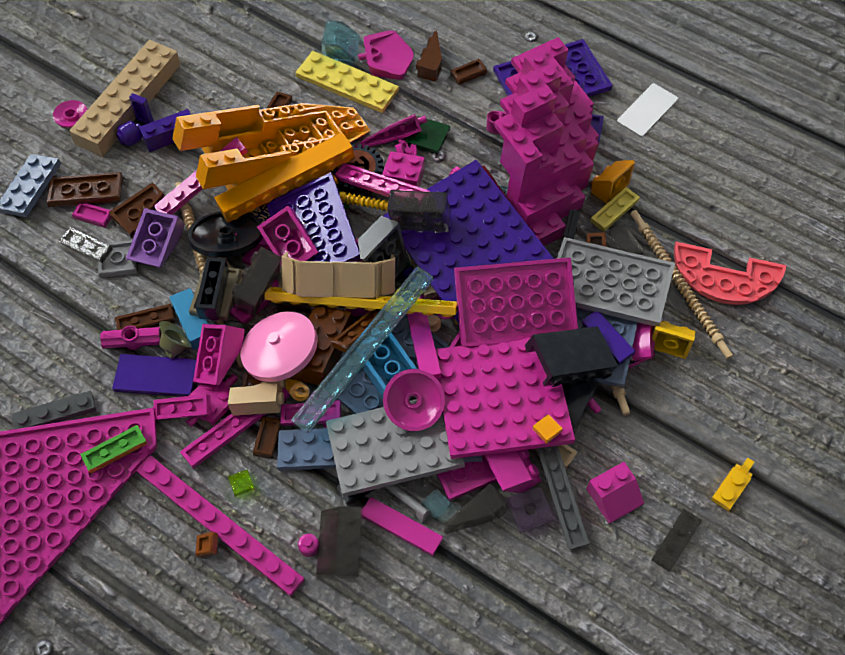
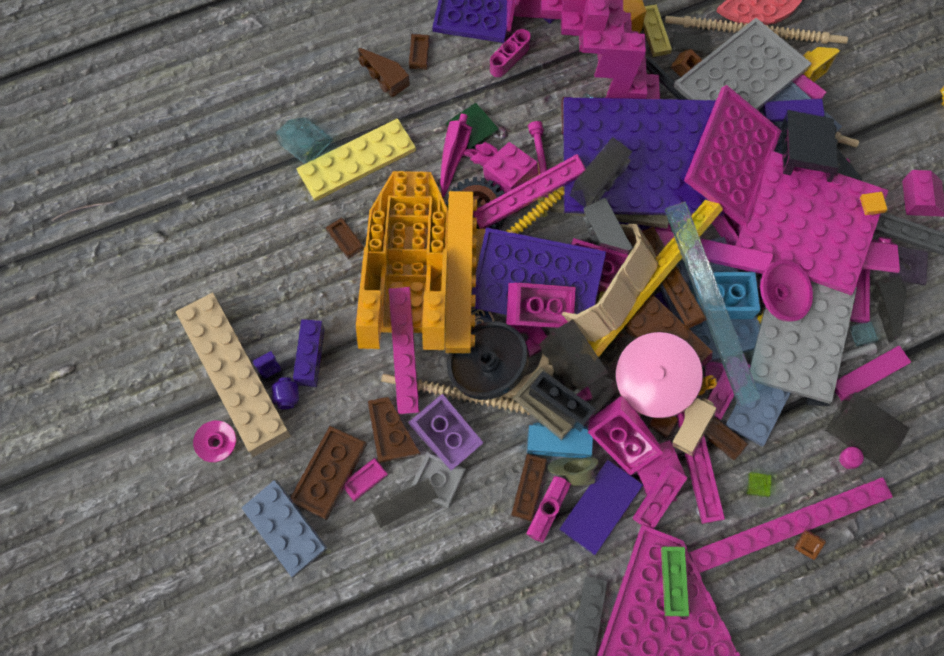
camera: 60 degrees left, 10 degrees up
dark pink animal [358,30,413,80] -> none

